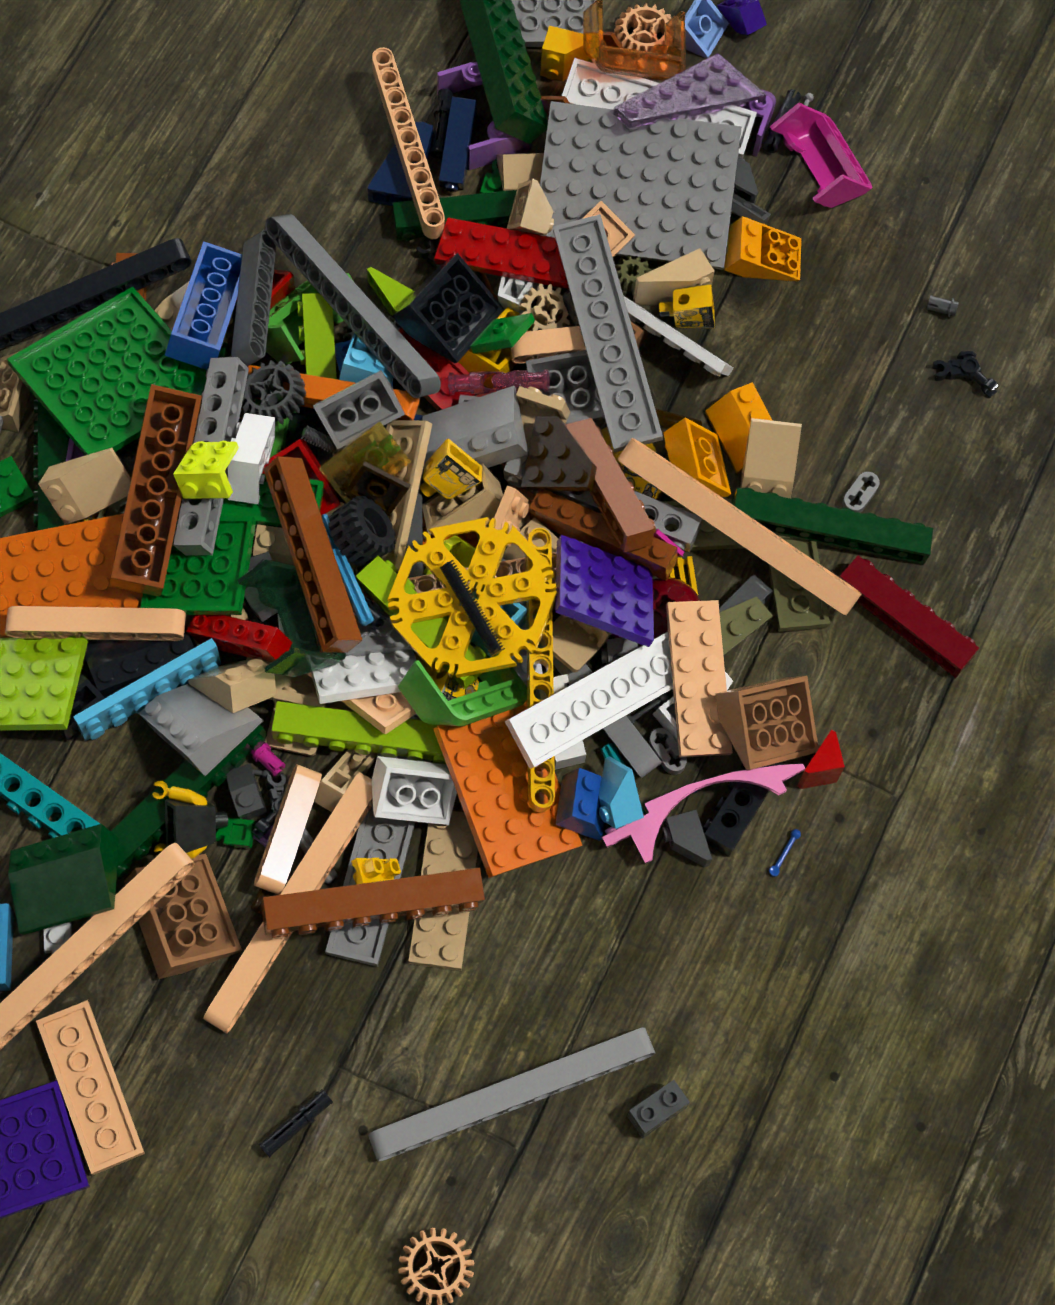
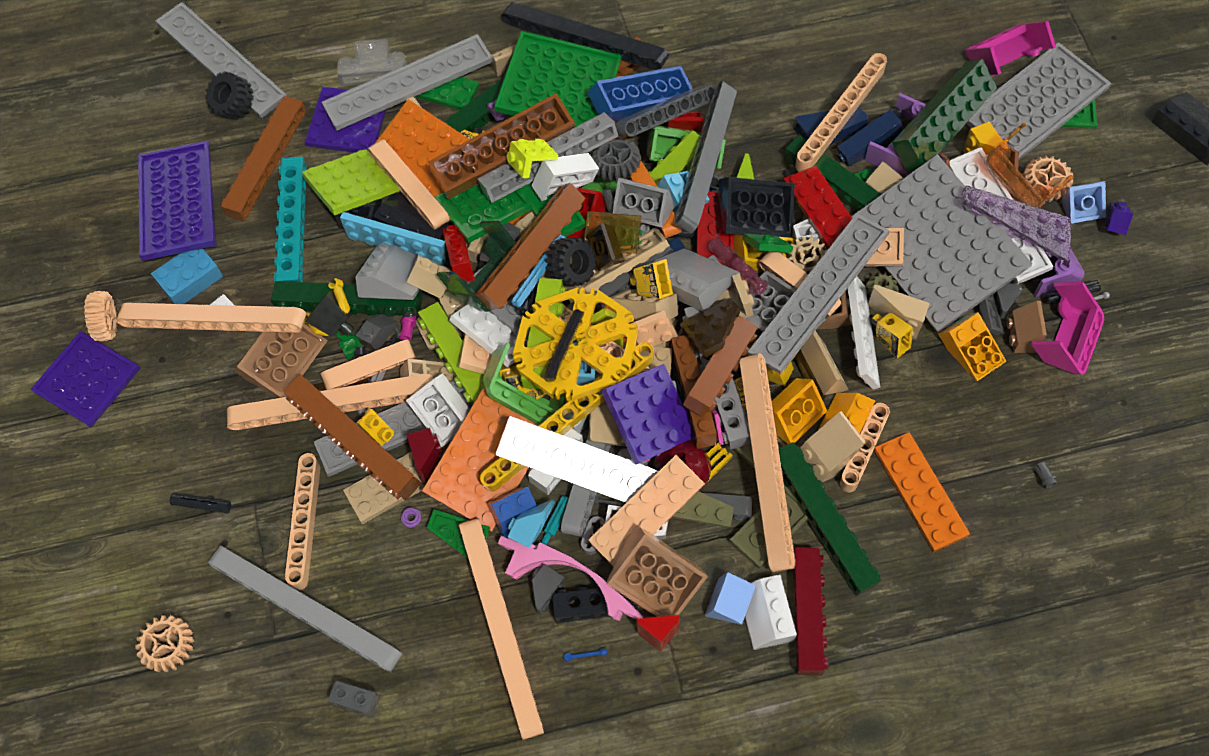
camera: 60 degrees right, 5 degrees down
dark green slope [8,824,119,935] -> none
light nougat plate [36,1000,145,1175] -> none
tan slope [38,448,131,524] -> none
tan slope [507,179,554,236] -> none
light grey beam [842,472,879,513] -> none
black piece [932,351,999,398] -> none
none -> light nougat beam [285,453,320,591]
none -> medium lavender plate [401,508,421,528]
none -> dark red slope [407,428,442,485]
none -> green wing [427,509,490,560]
none -> light nougat beam [459,518,544,740]
none -> light blue slope [705,573,756,624]
none -> white slope [745,575,796,650]
none -> tan slope [801,330,849,395]
none -> light nougat beam [839,403,890,493]
none -> orange plate [874,432,970,553]
none -> medium nougat slope [1006,301,1047,353]

